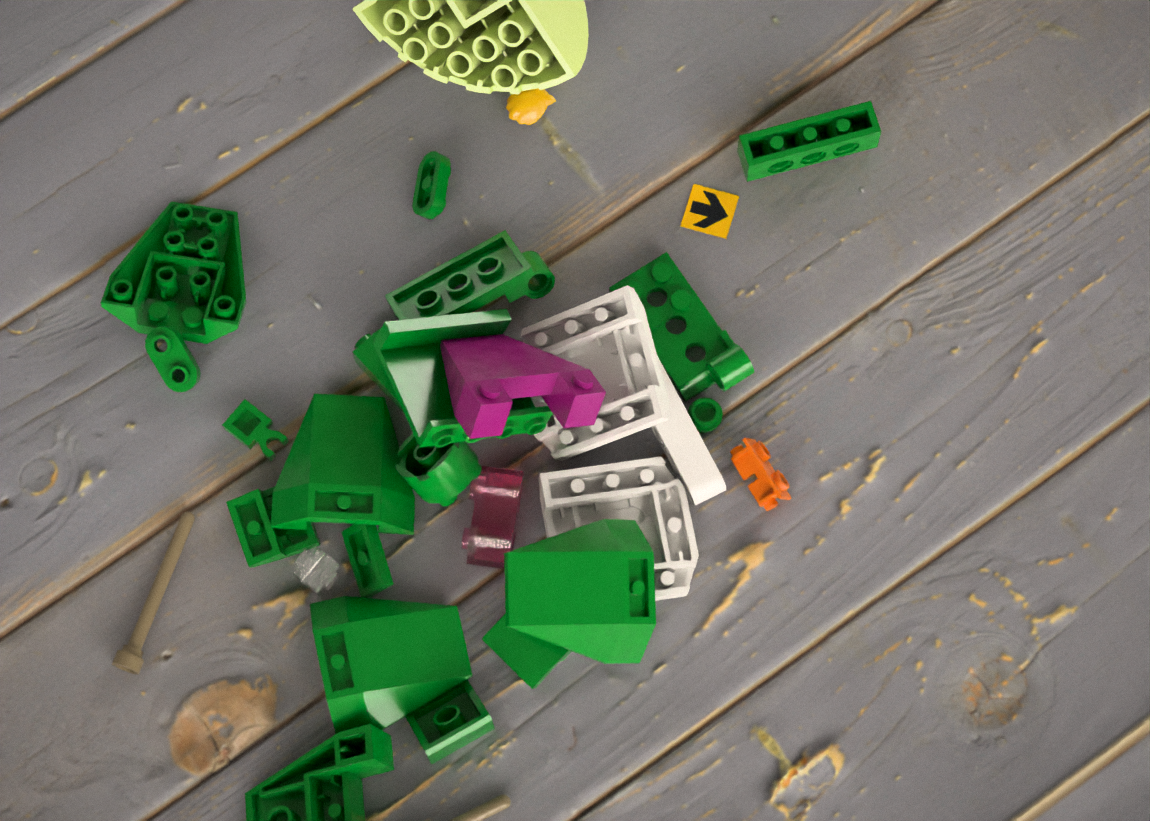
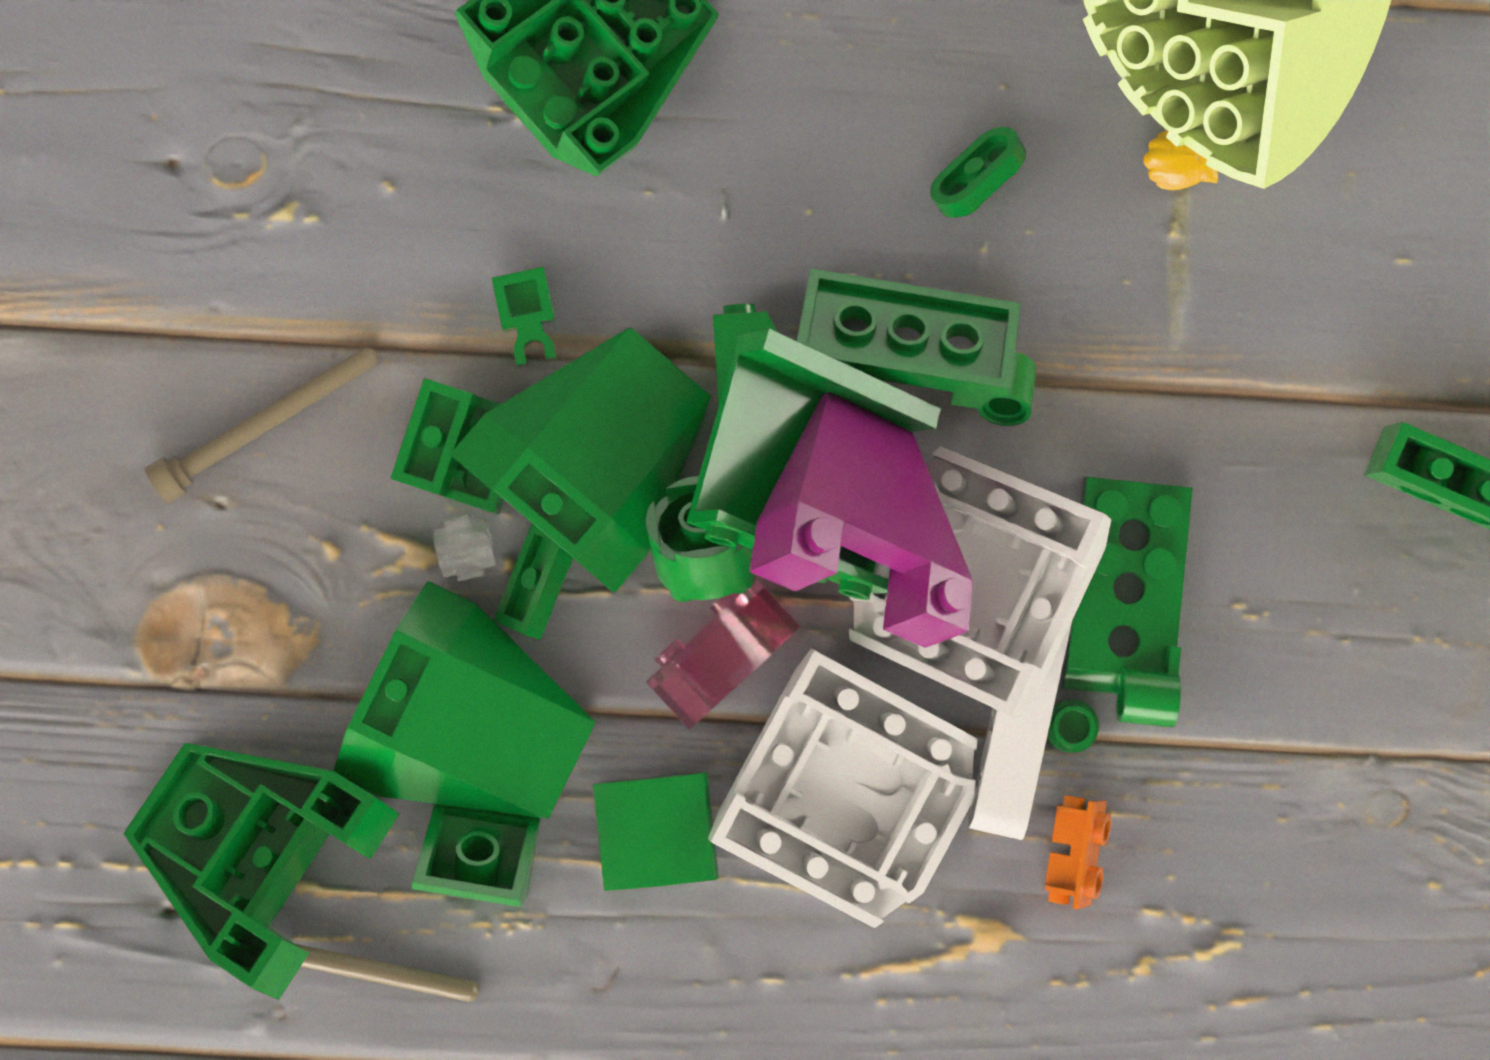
camera: 35 degrees right, 15 degrees up
green plate [145,326,201,392] -> none
green wedge [504,519,656,664] -> none
yellow sticker [680,183,739,239] -> none

